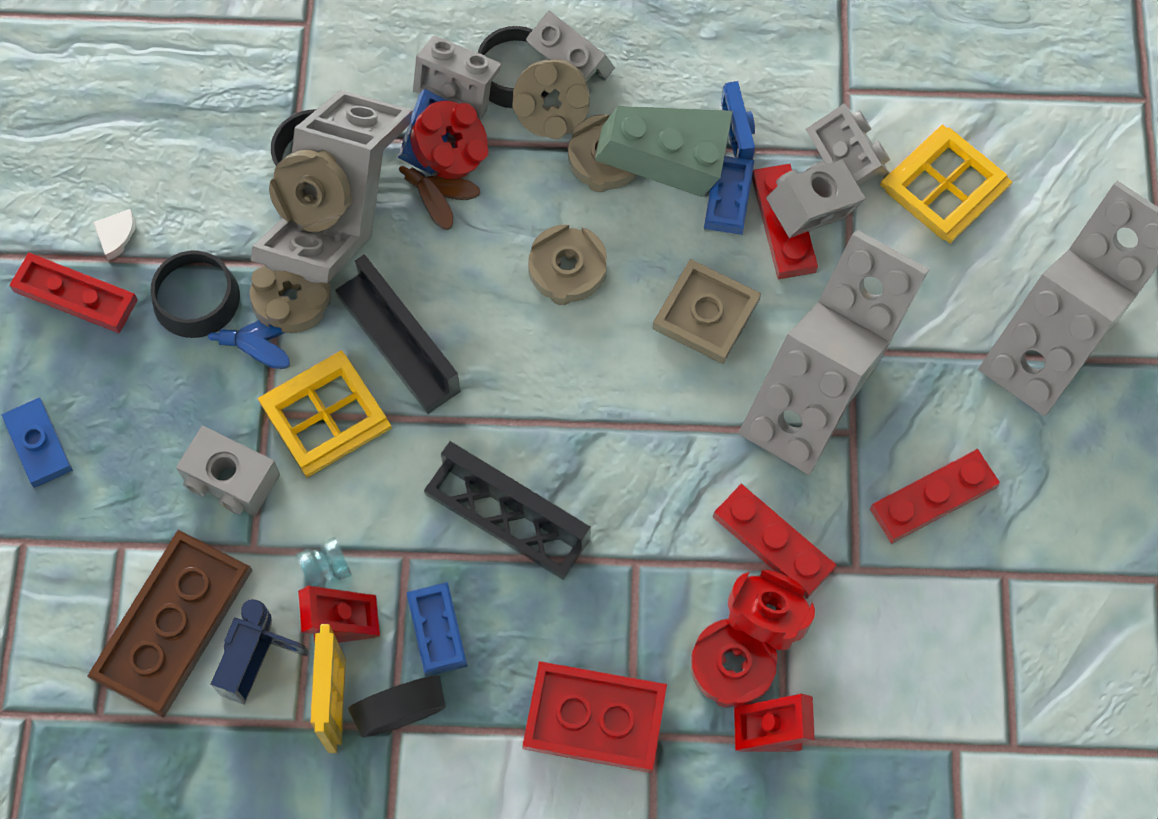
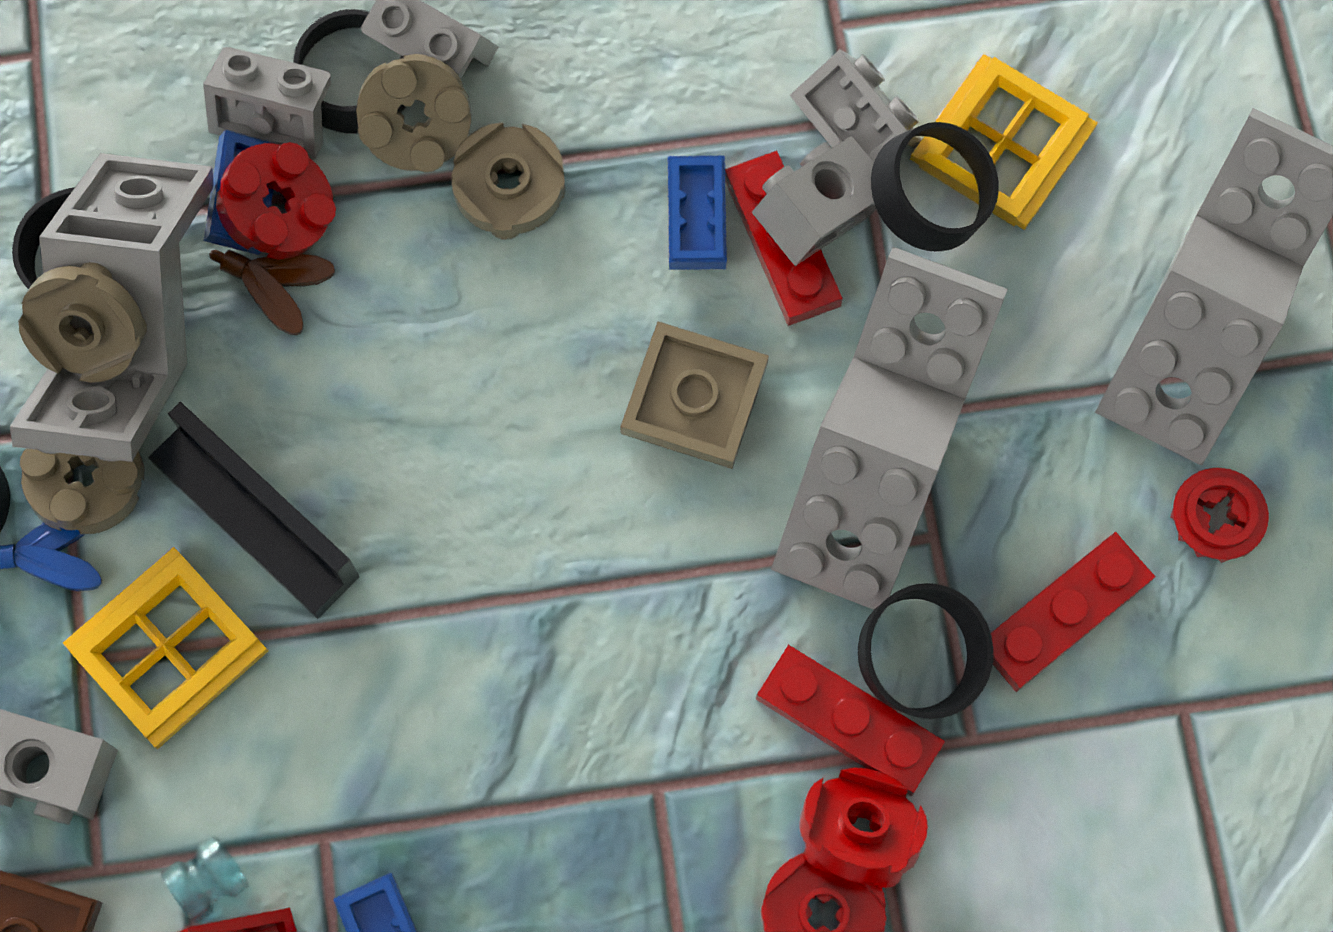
camera: 10 degrees left, 5 degrees up
black fence [424,441,591,580] -> none
dark tan plate [528,225,607,305] -> none
sand green wedge [595,106,733,197] -> none
blue plate [721,81,755,160] -> none
none -> black tyre [858,583,994,719]
none -> black tyre [871,122,999,252]
none -> red gear [1170,468,1269,563]

